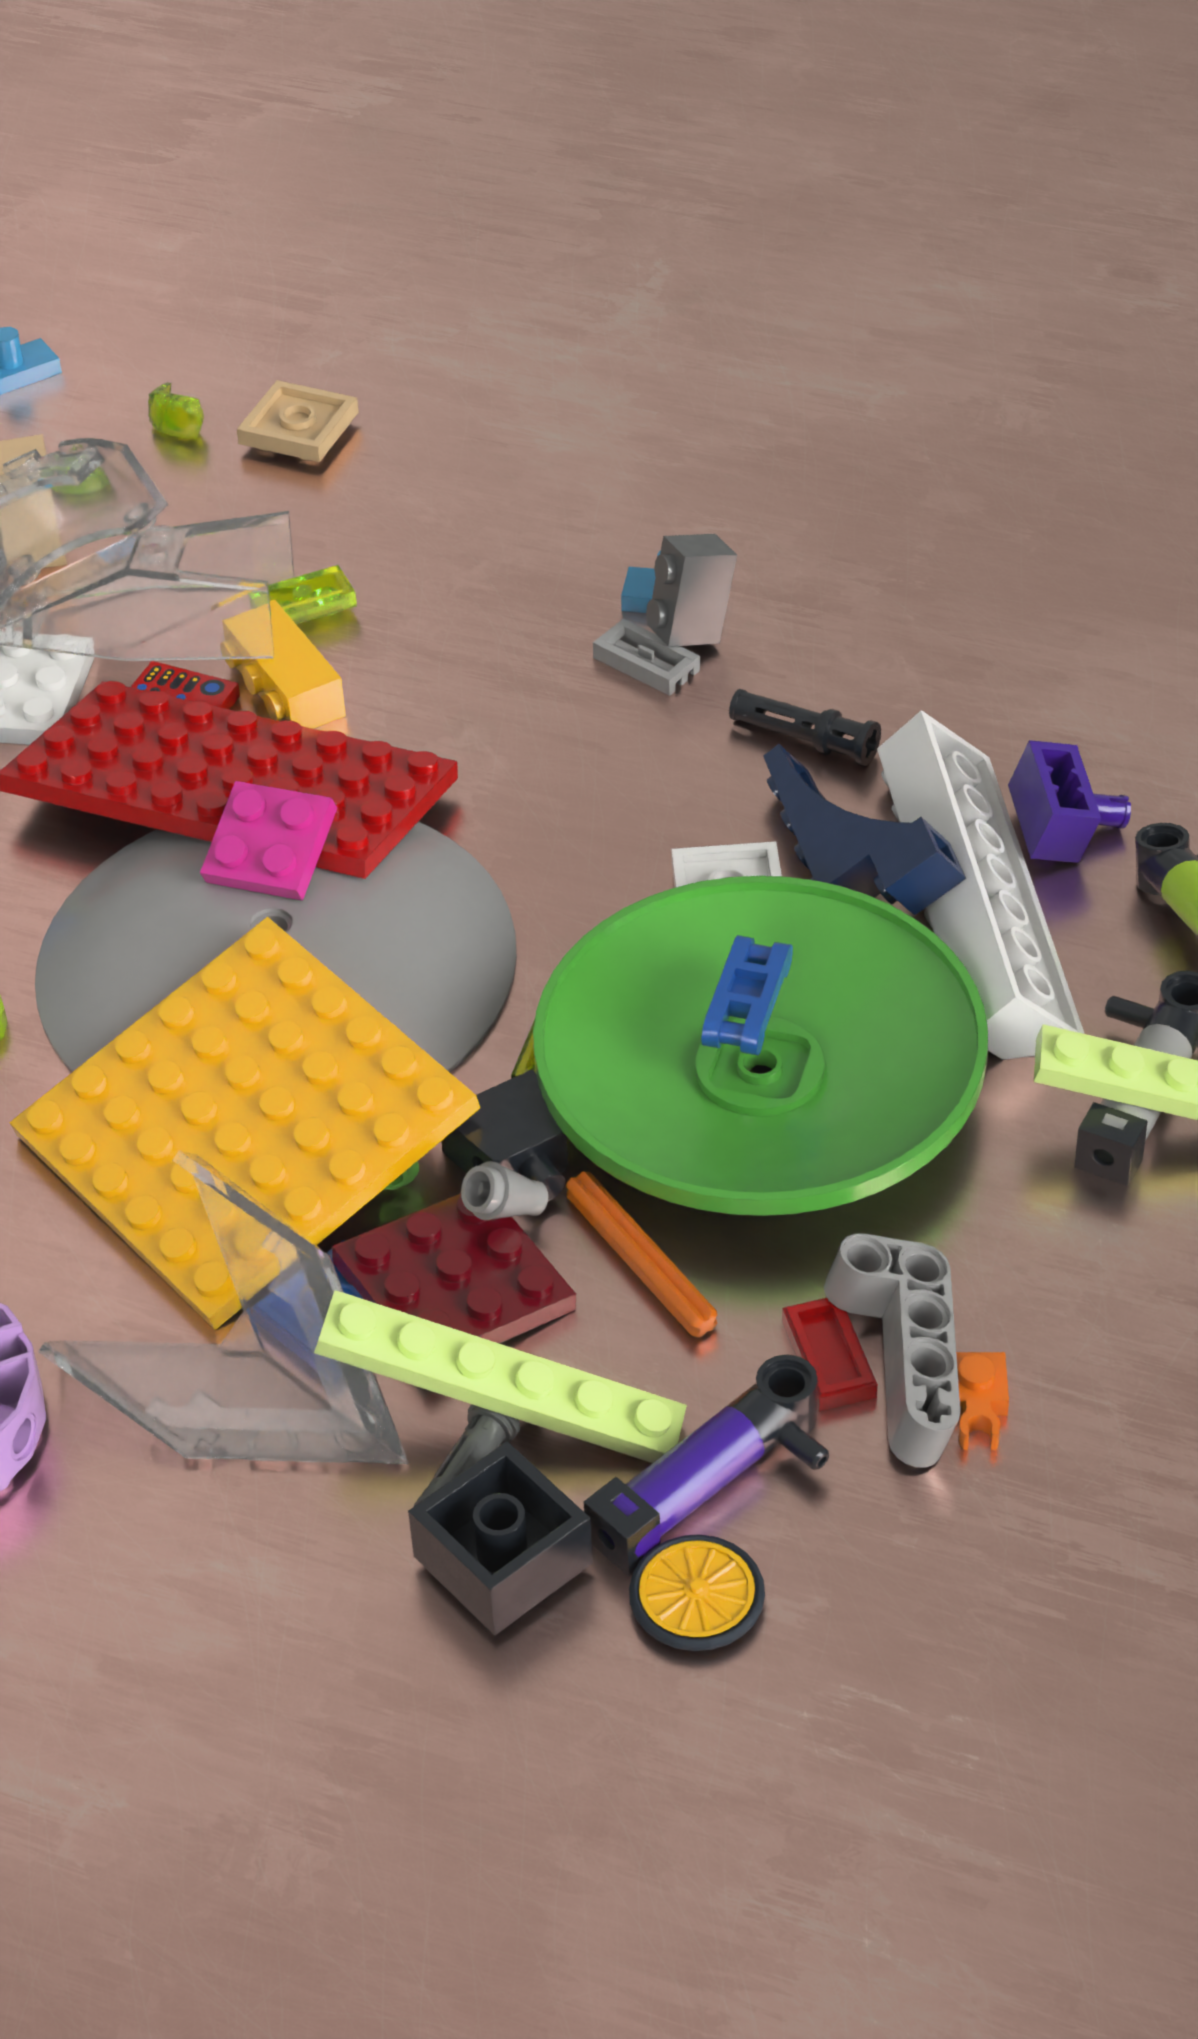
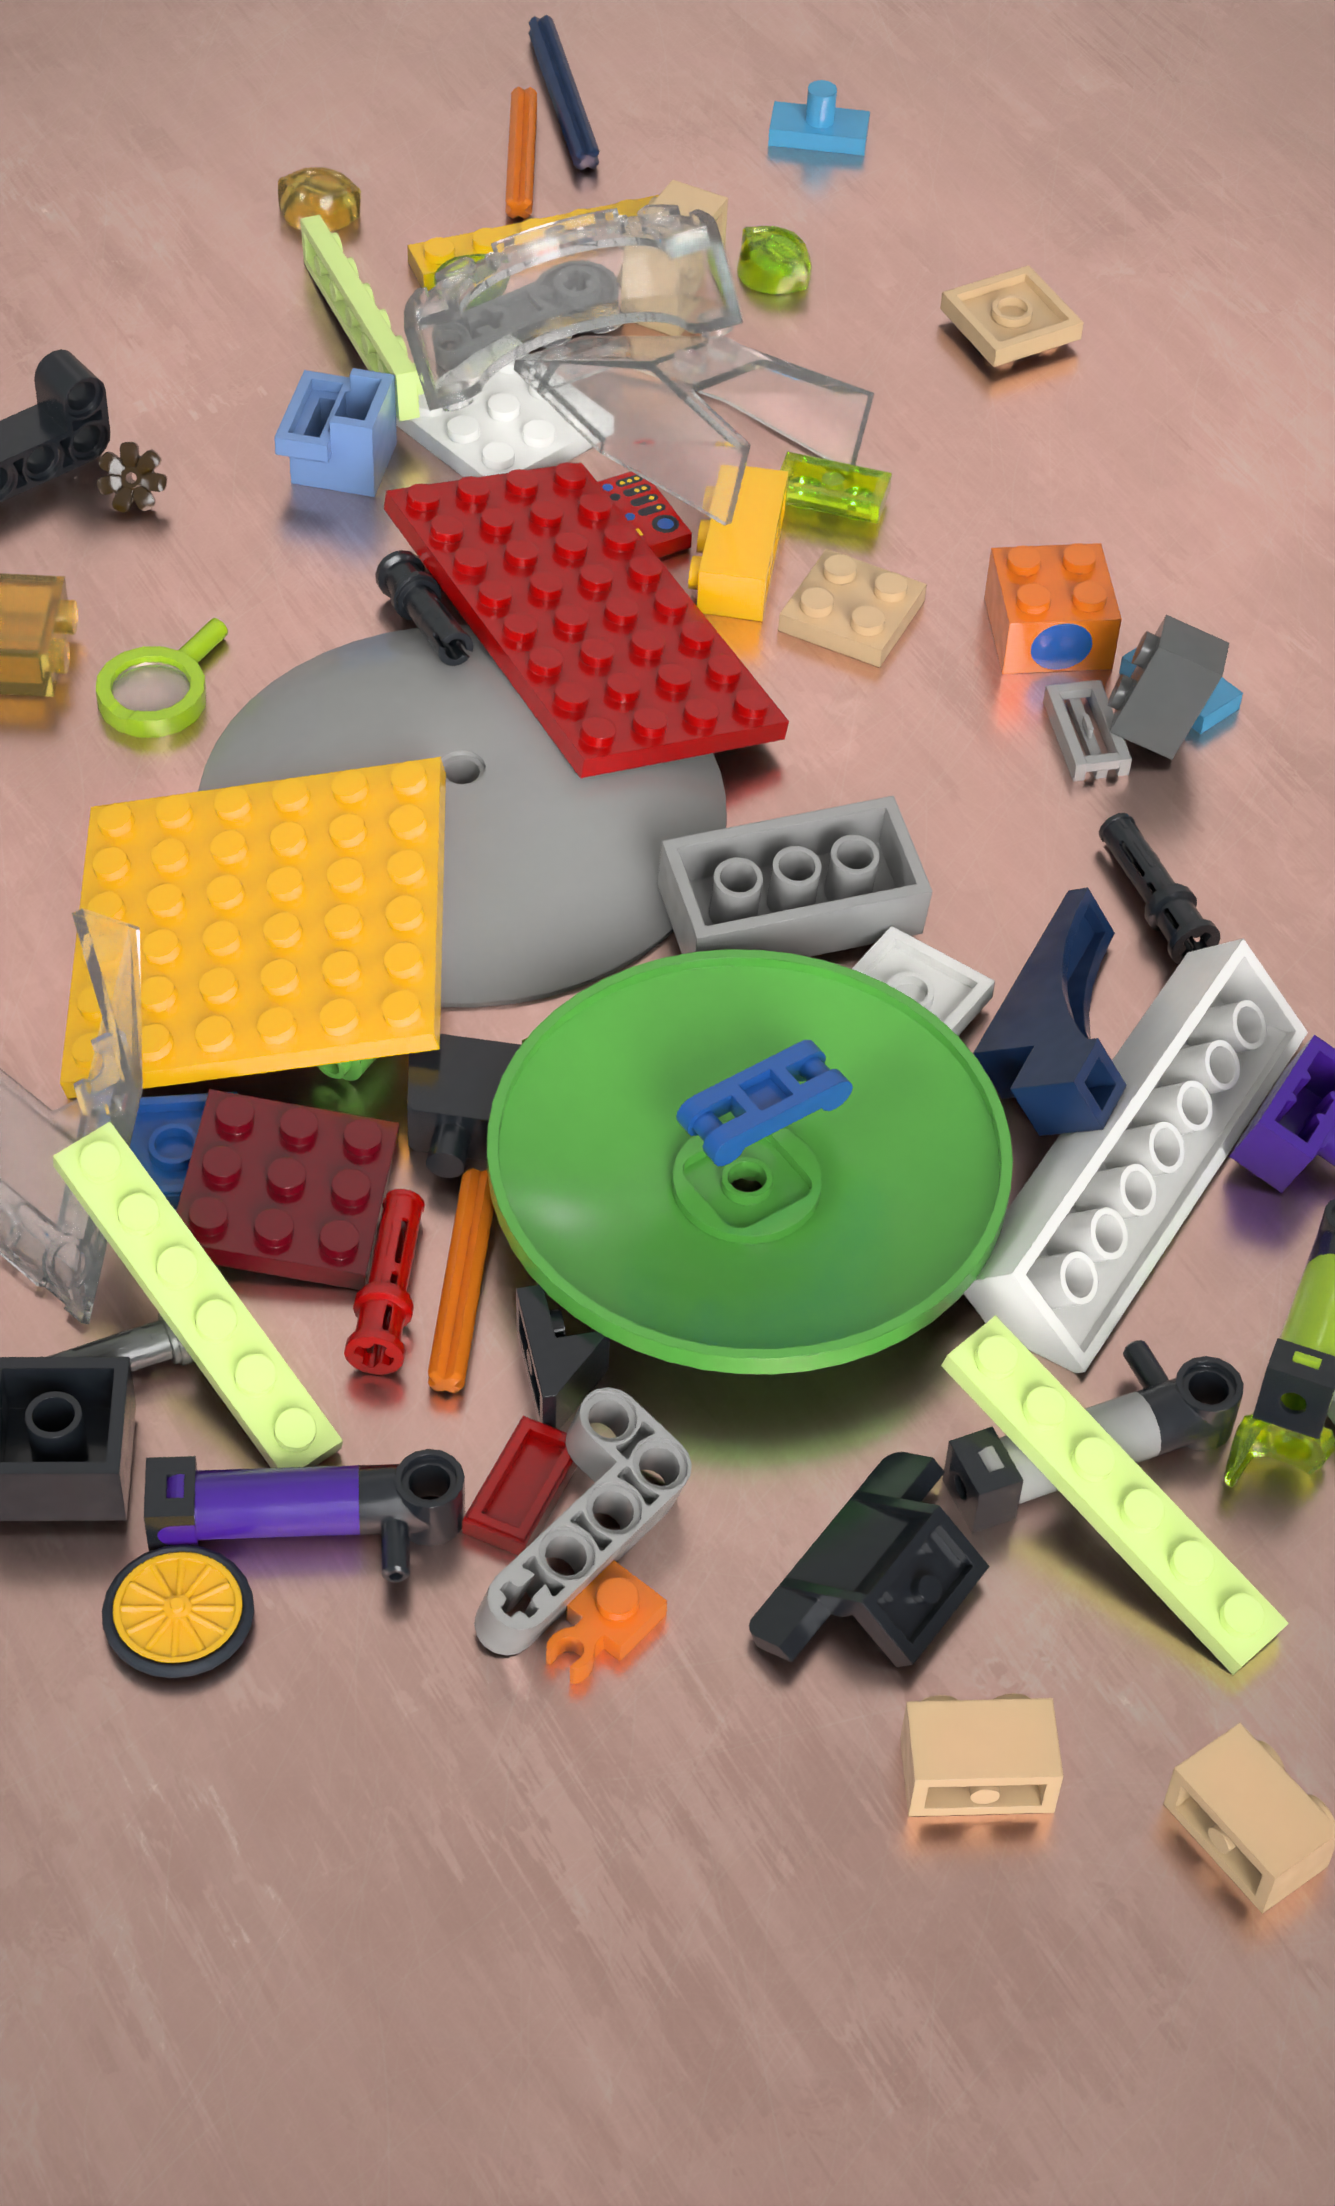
camera: 35 degrees right, 5 degrees up
clear neon green hair [148,382,204,439] -> none
dark pink plate [200,781,337,901] -> none
light grey cone [461,1161,548,1220] -> none
none -> red pin [344,1189,425,1375]
none -> black pin [375,550,474,666]
none -> black slope [516,1285,610,1430]
none -> light grey brick [657,795,933,957]
none -> black plate [749,1452,990,1667]
none -> tan plate [778,549,927,667]
none -> orange brick [984,543,1122,674]

